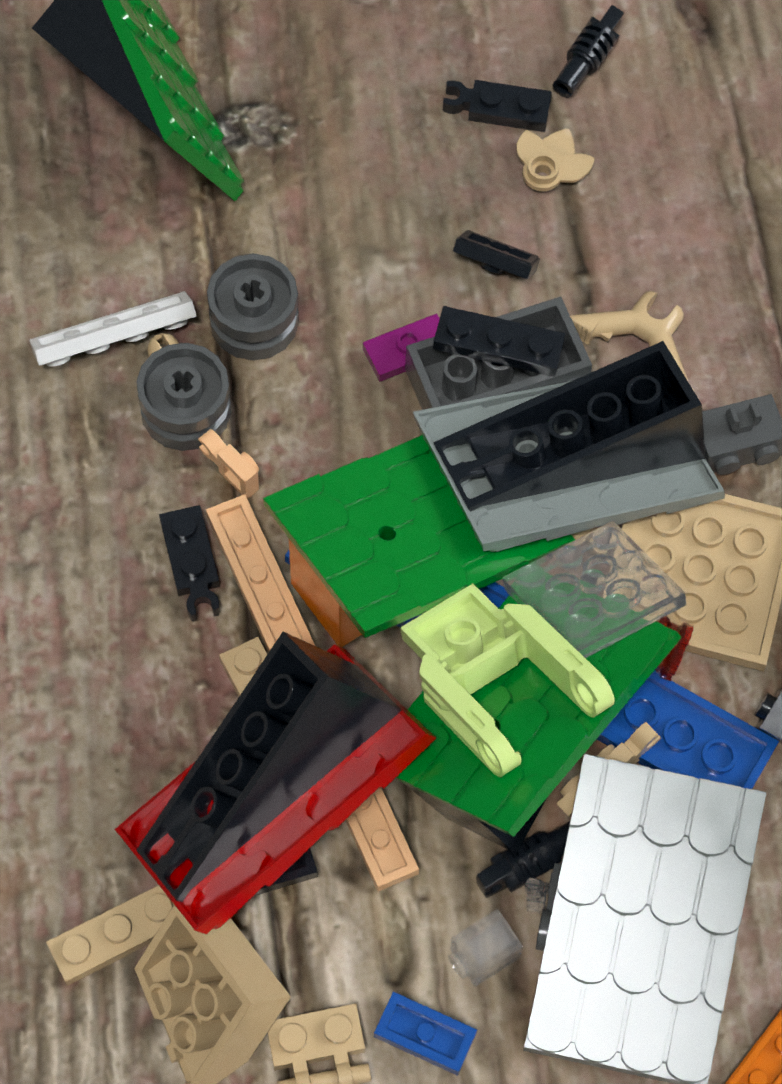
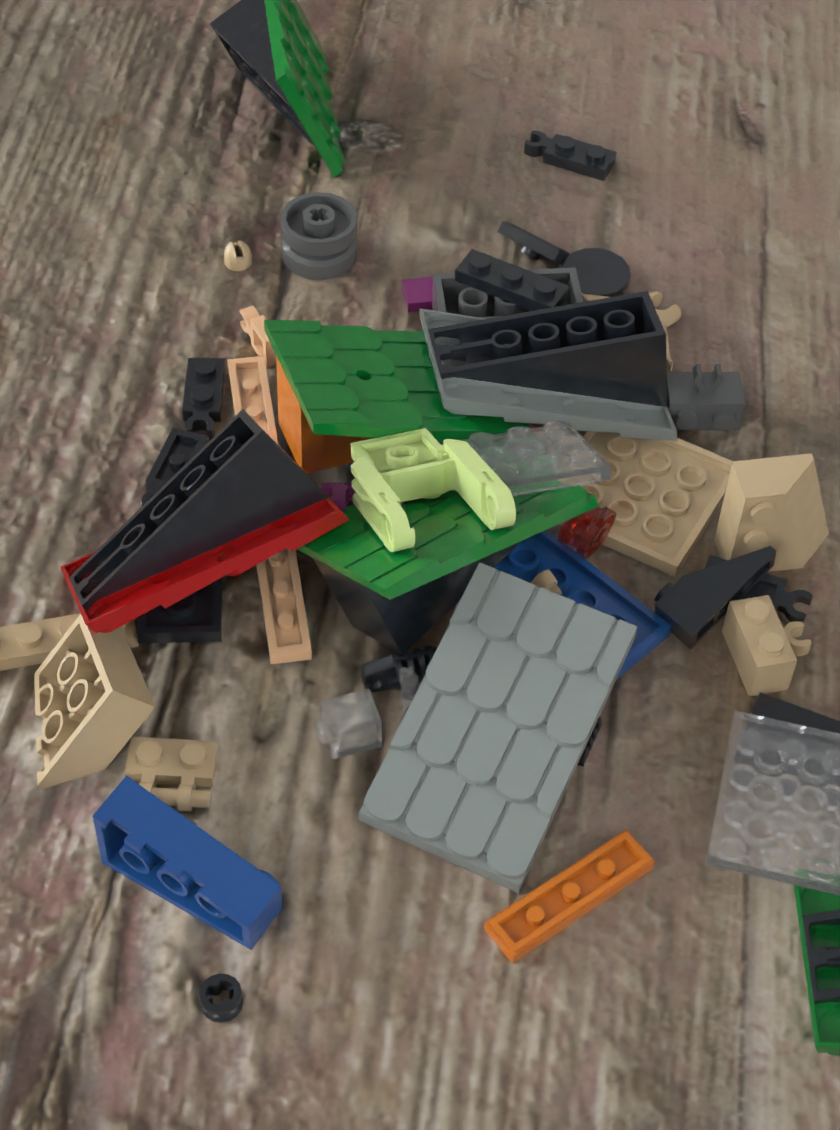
camera: 15 degrees right, 15 degrees down
white plate [29,291,197,367] -> none
dark grey wheel [136,343,231,451] -> none
blue plate [374,992,477,1076] -> none
tan plate [516,128,594,191] -> none
black hinge [552,5,624,98] -> none
none -> black plate [141,428,209,506]
none -> magenta hinge [321,482,355,510]
none -> black tile [561,248,631,297]

